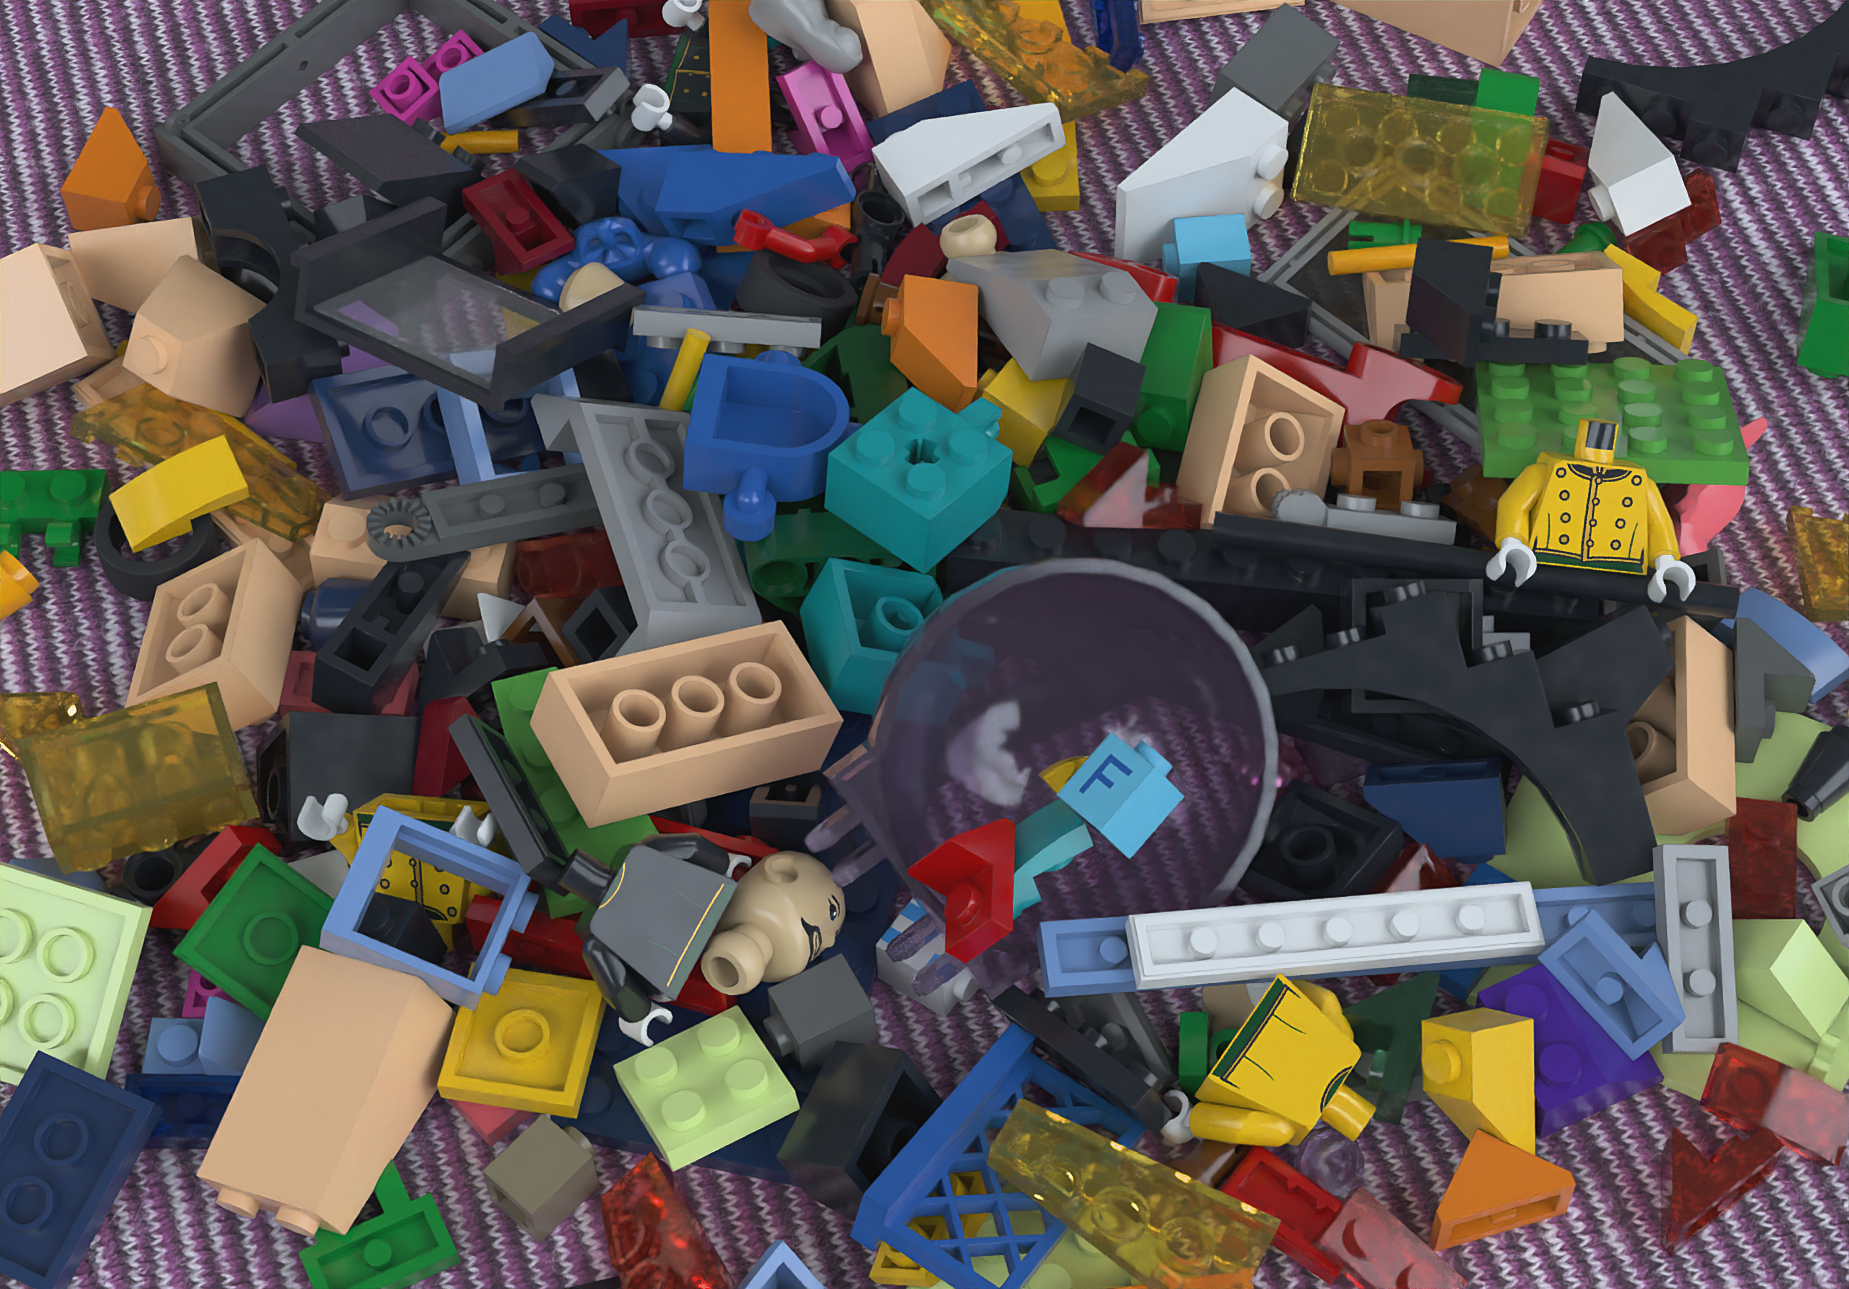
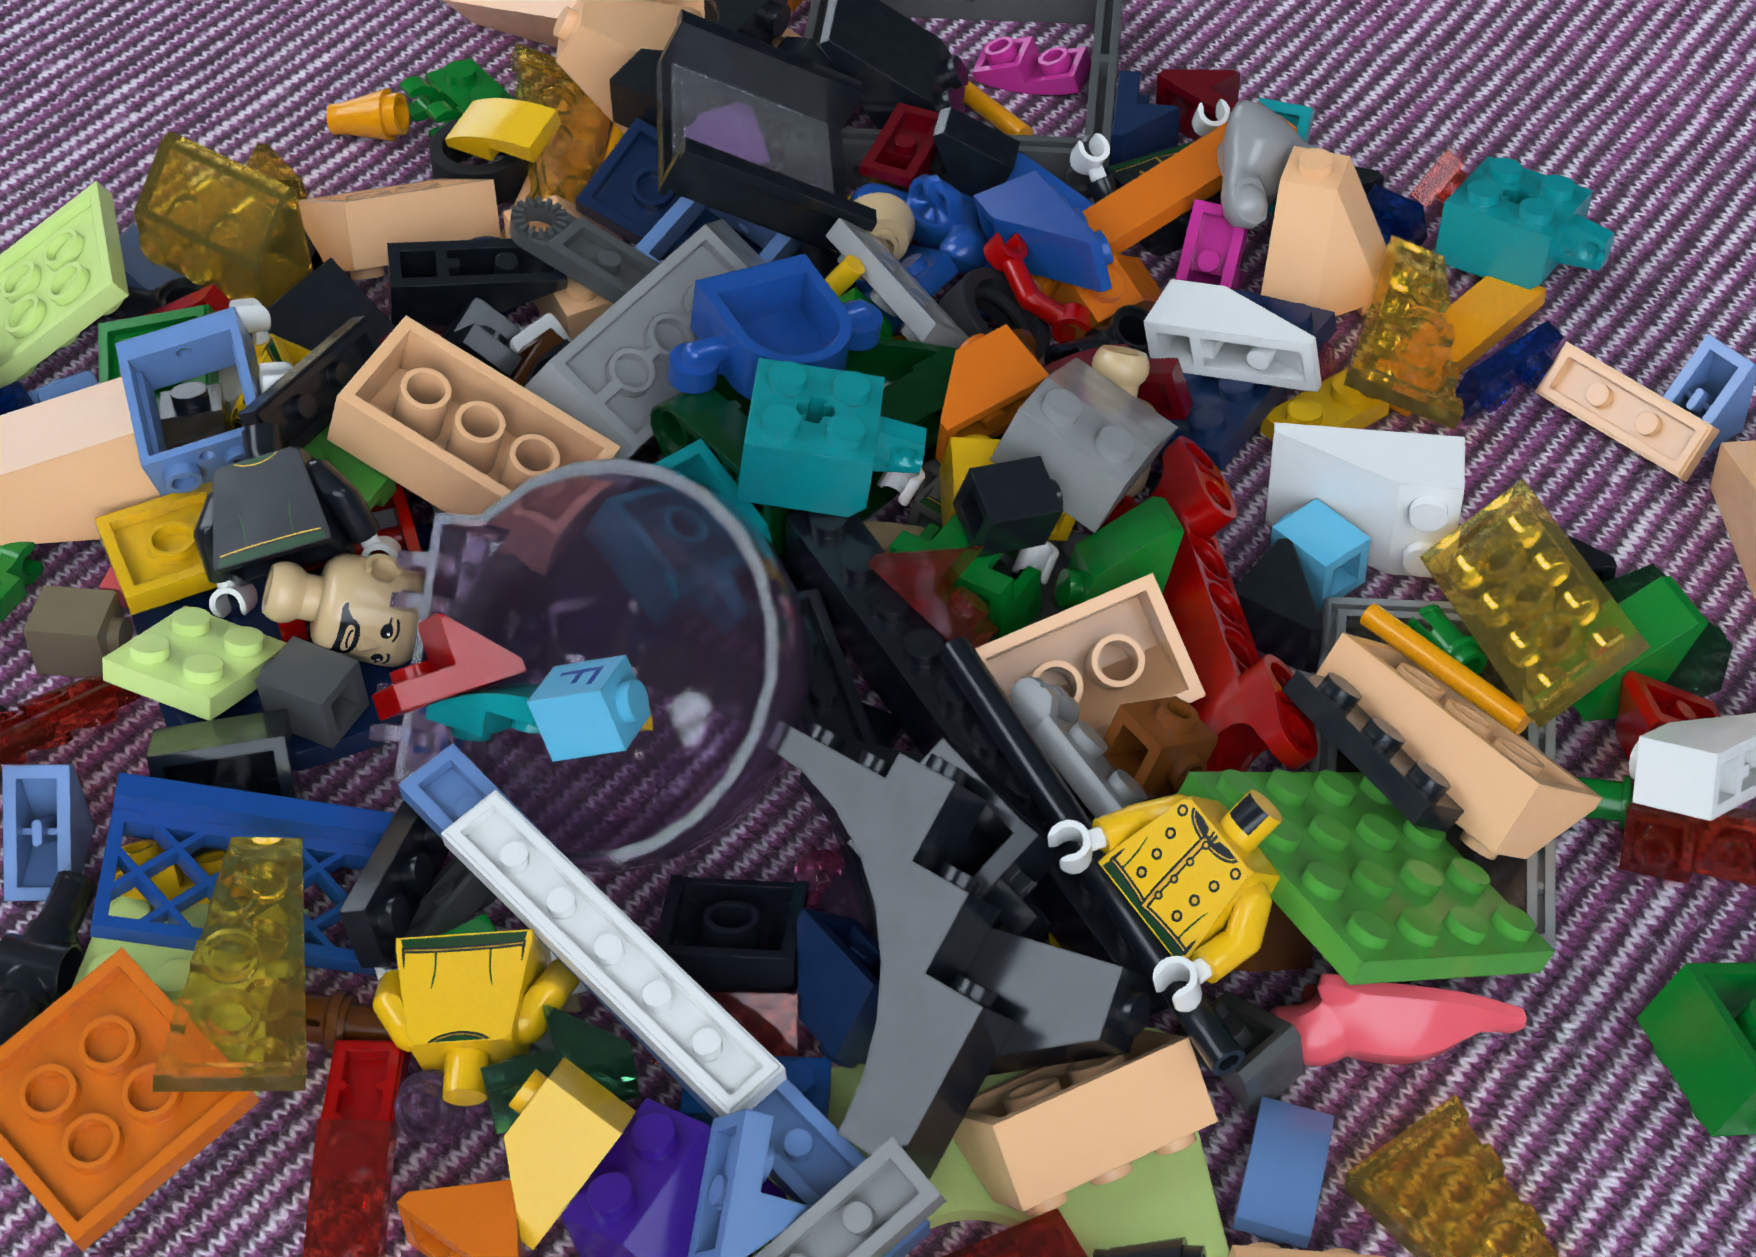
camera: 55 degrees right, 10 degrees down
medium blue slope [439,32,555,135] -> none
black plate [488,66,631,129] -> none
dark grey slope [1205,3,1341,130] -> none
black slope [1405,237,1502,368] -> none
yellow slope [1604,244,1698,356] -> none
dark grey slope [1727,617,1816,763] -> none

